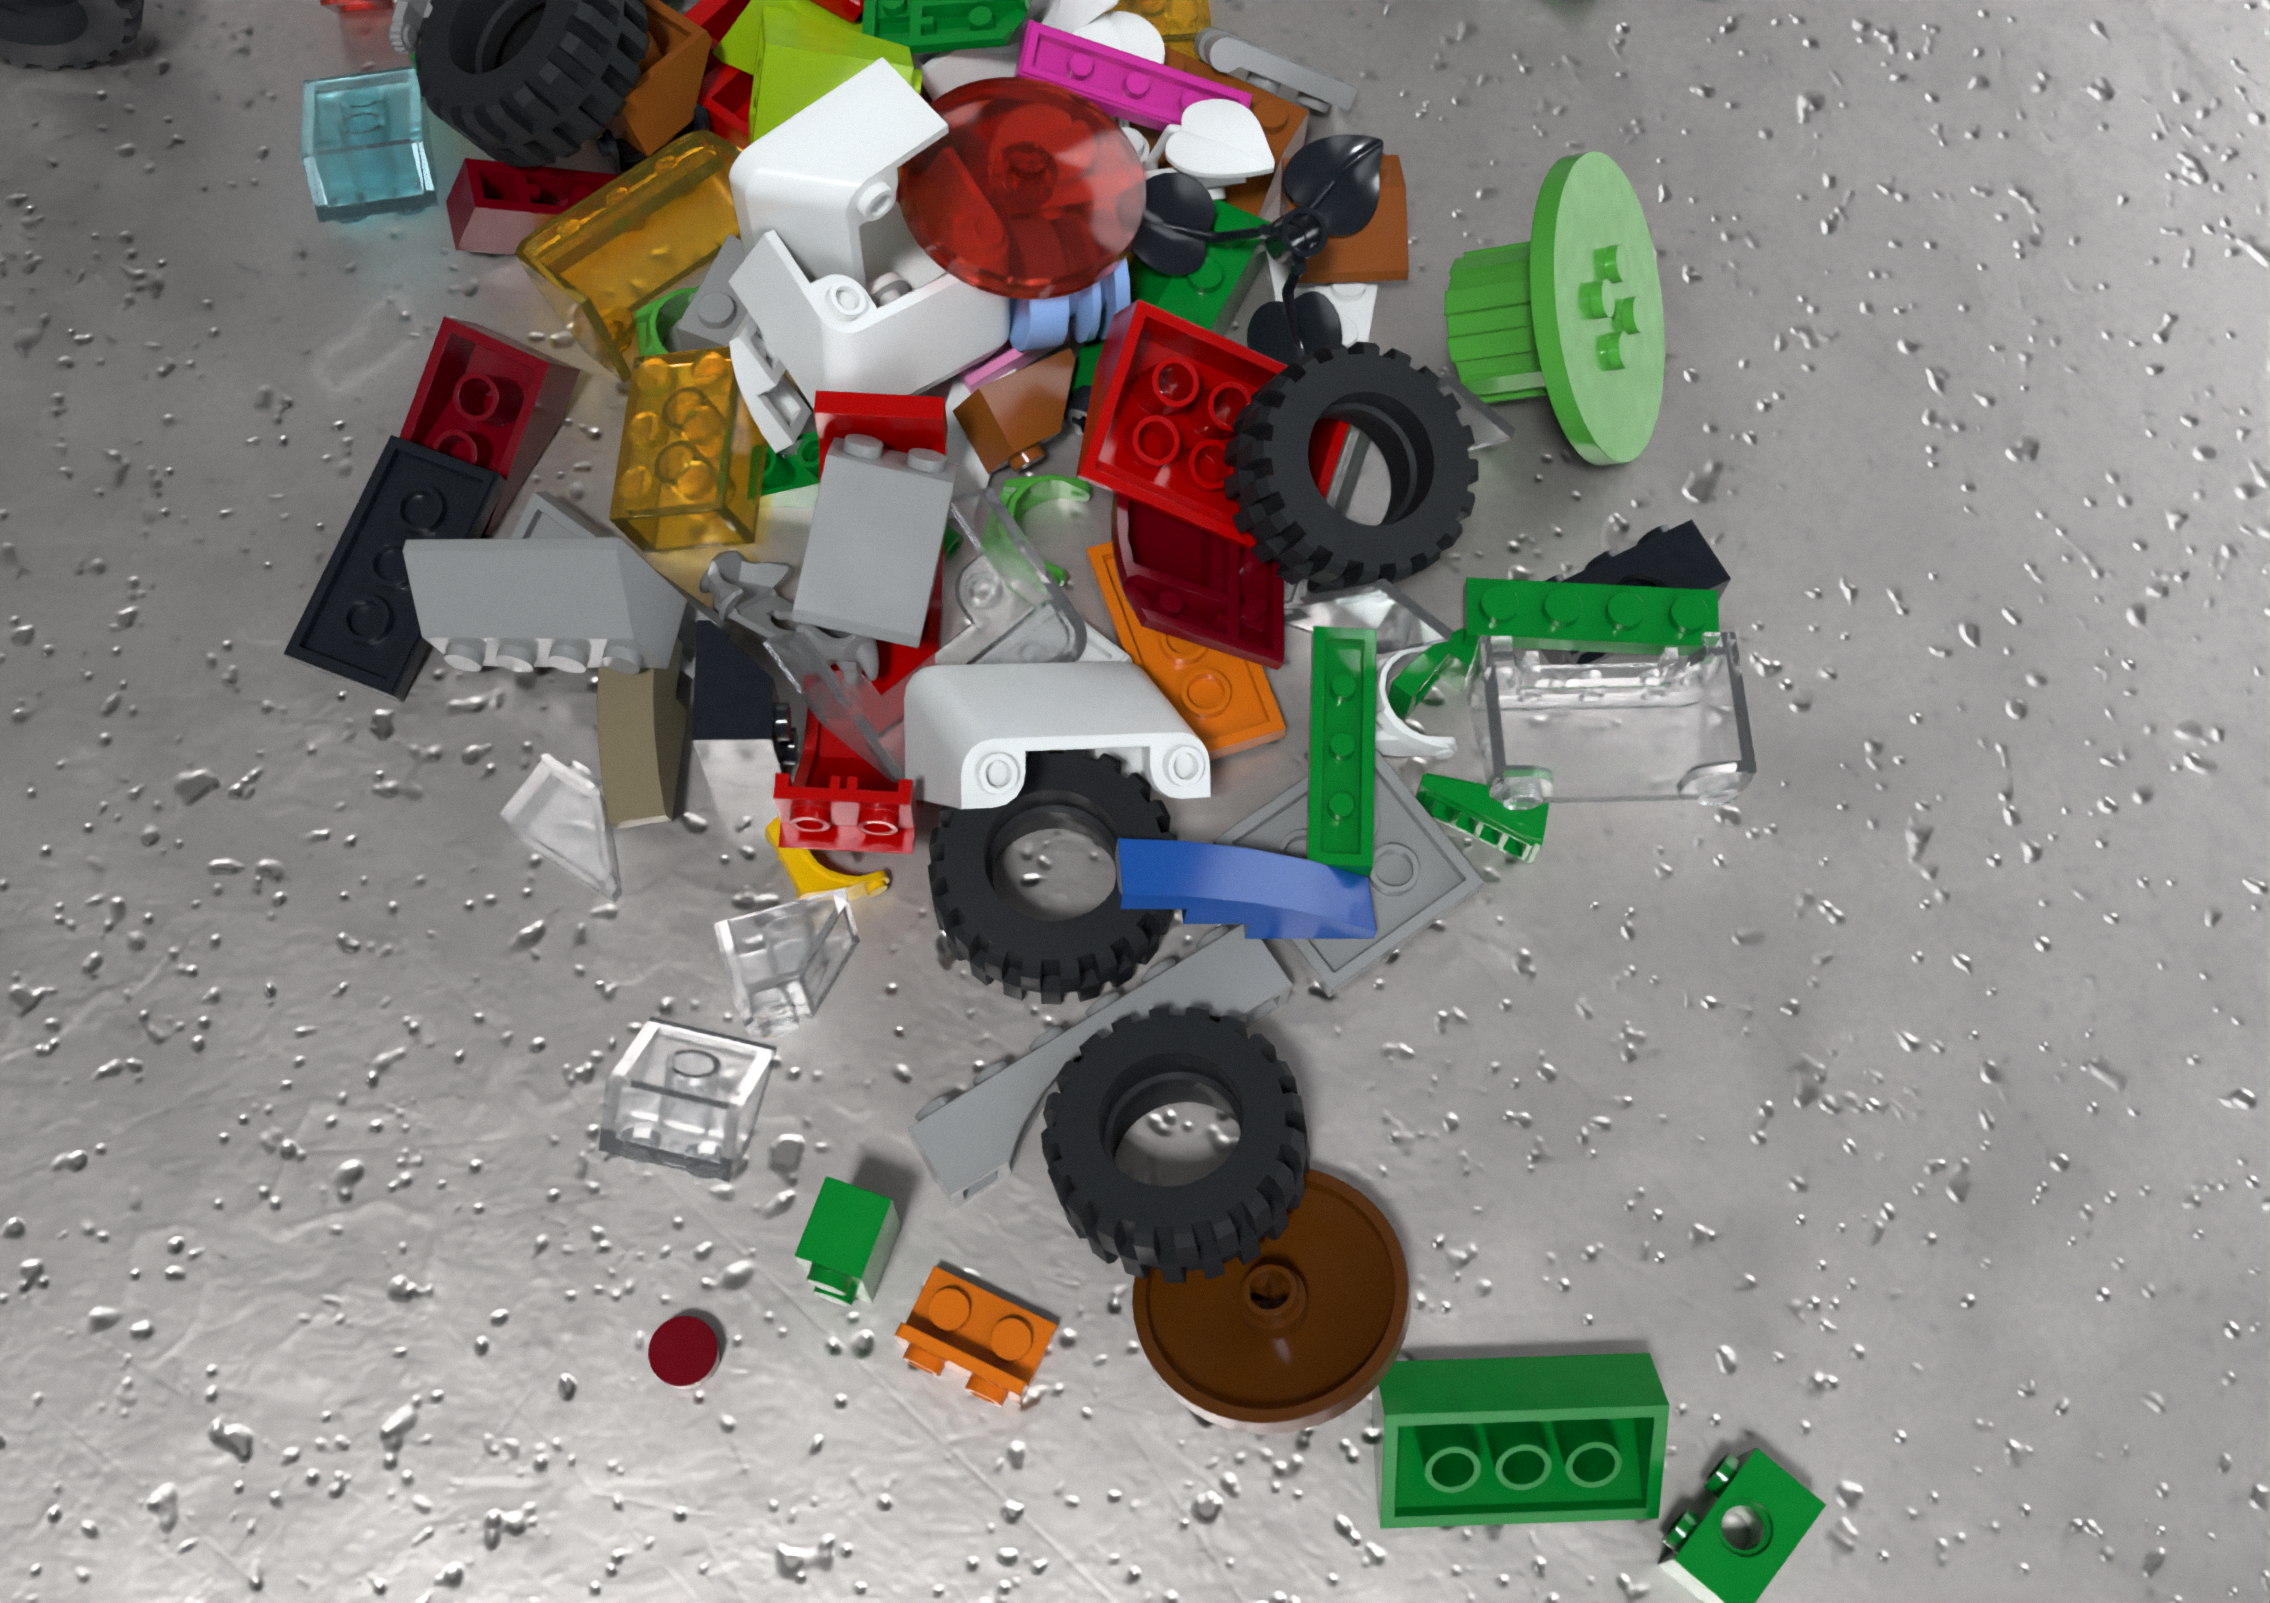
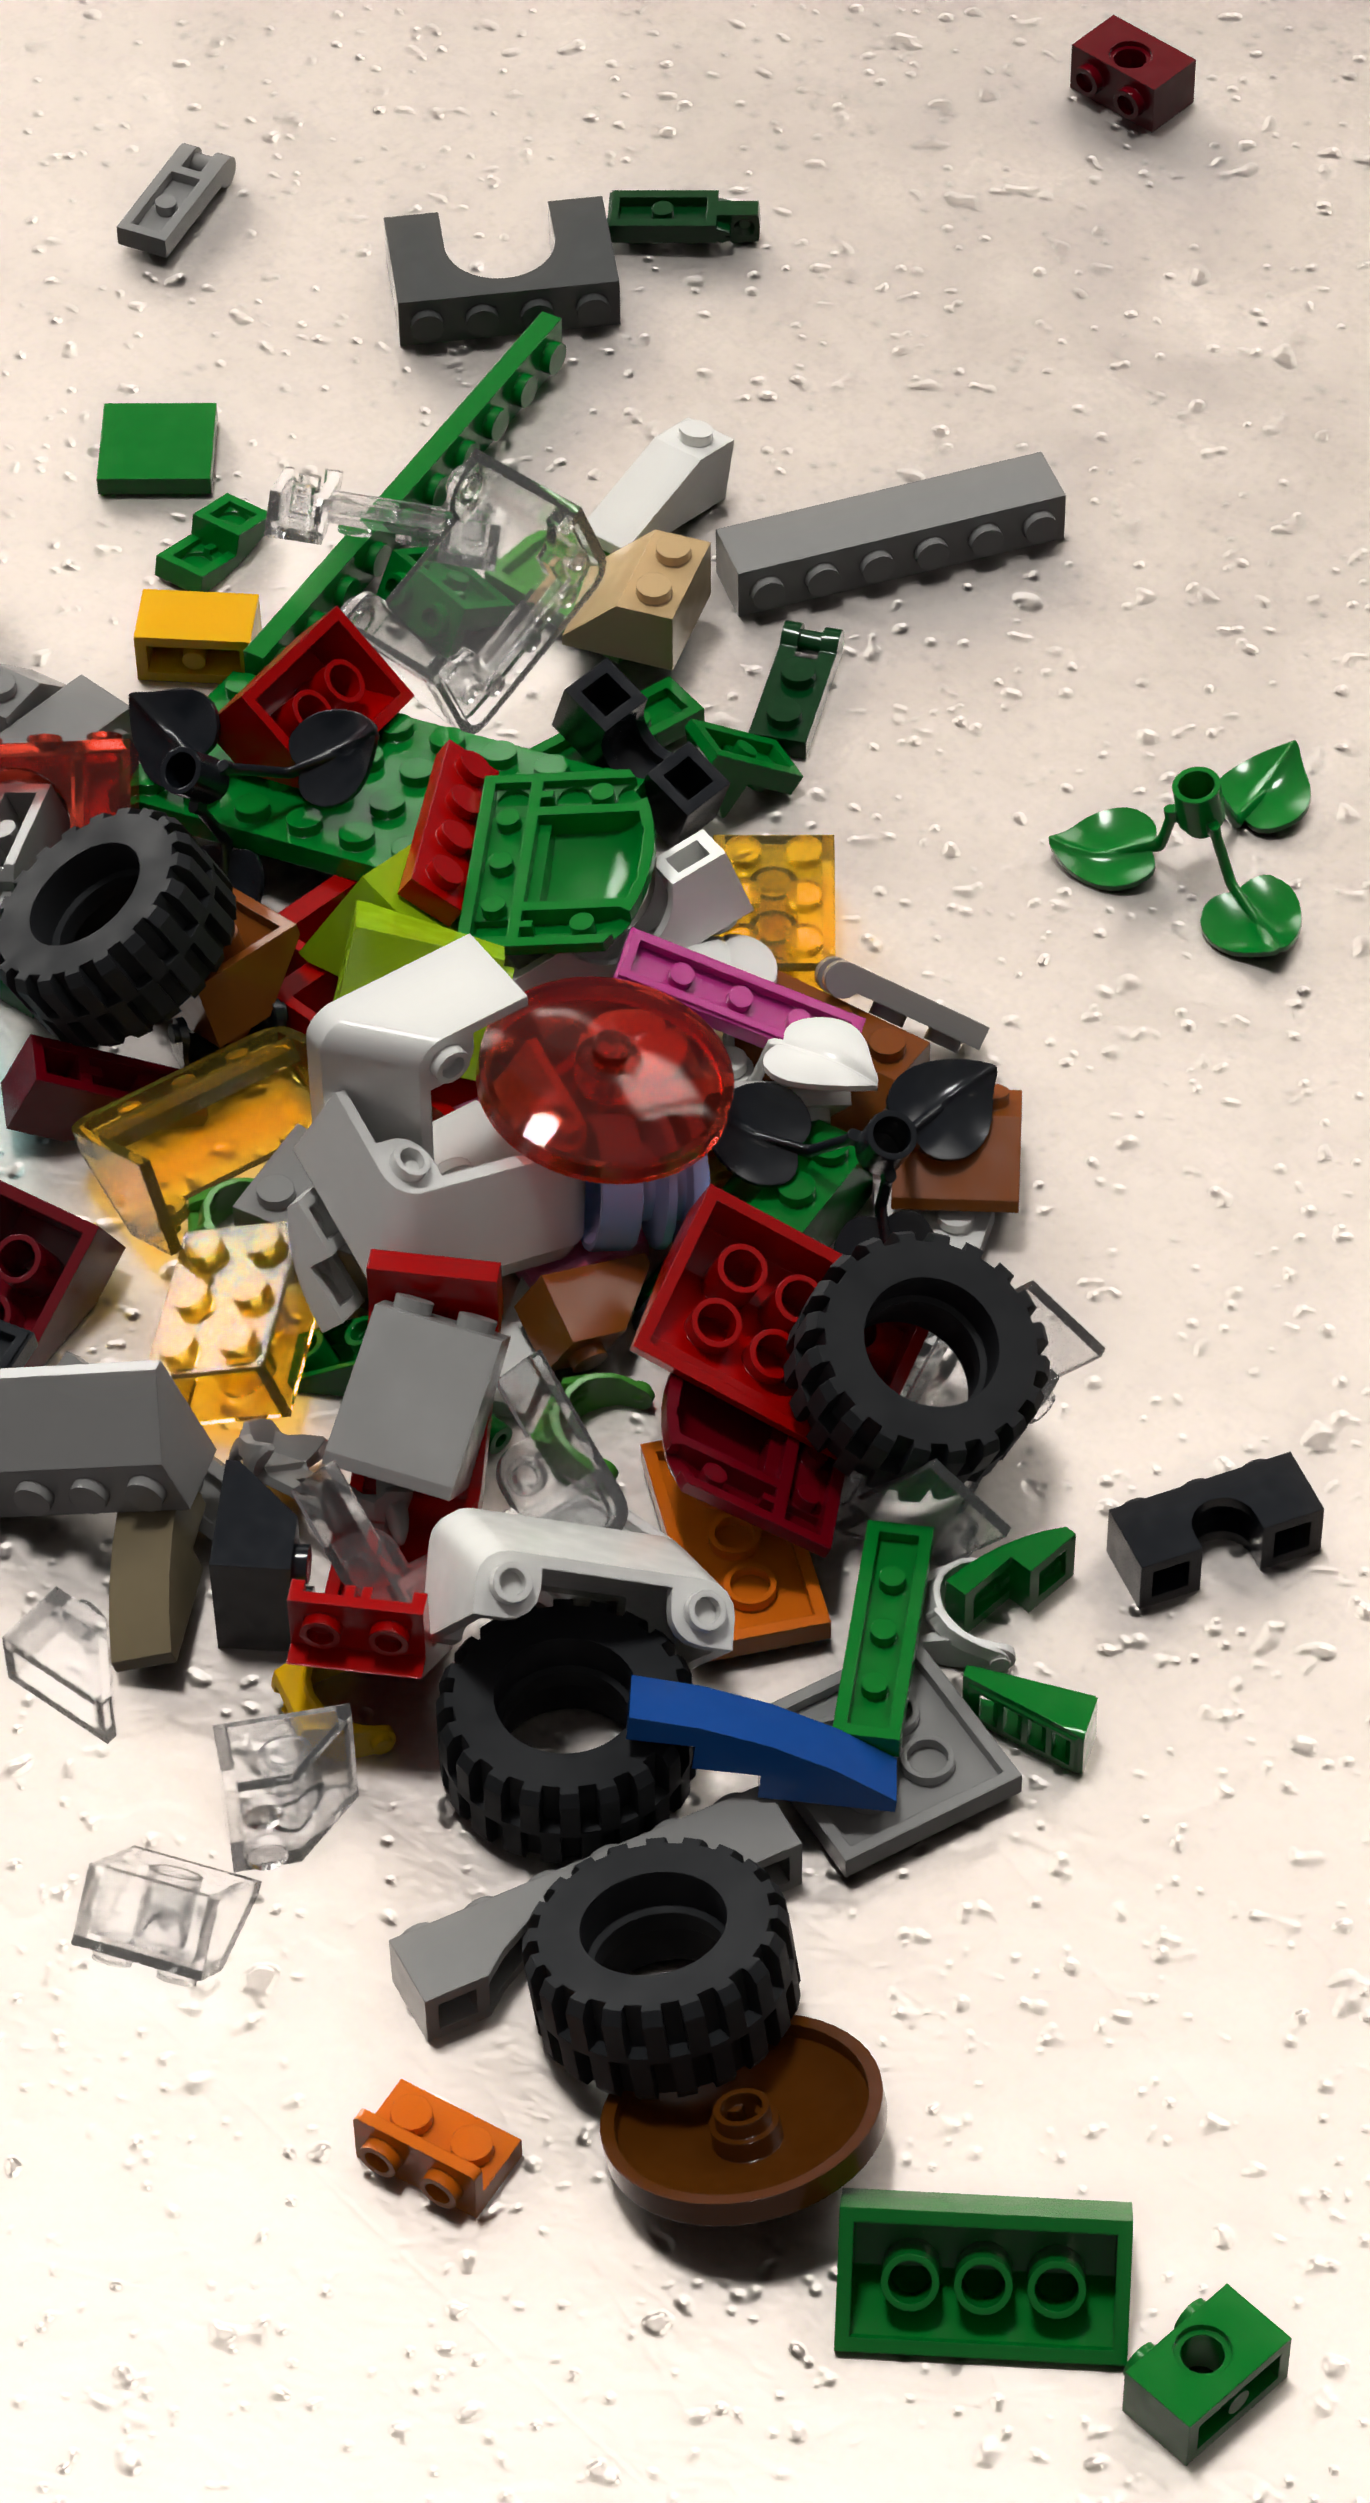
camera: 10 degrees right, 20 degrees down
dark red tile [648,1316,721,1389] -> none
green brick [794,1176,901,1307] -> none
bright green piece [1444,151,1665,466] -> none
green plate [1463,577,1720,658] -> none
clear windscreen [1465,632,1757,811] -> none

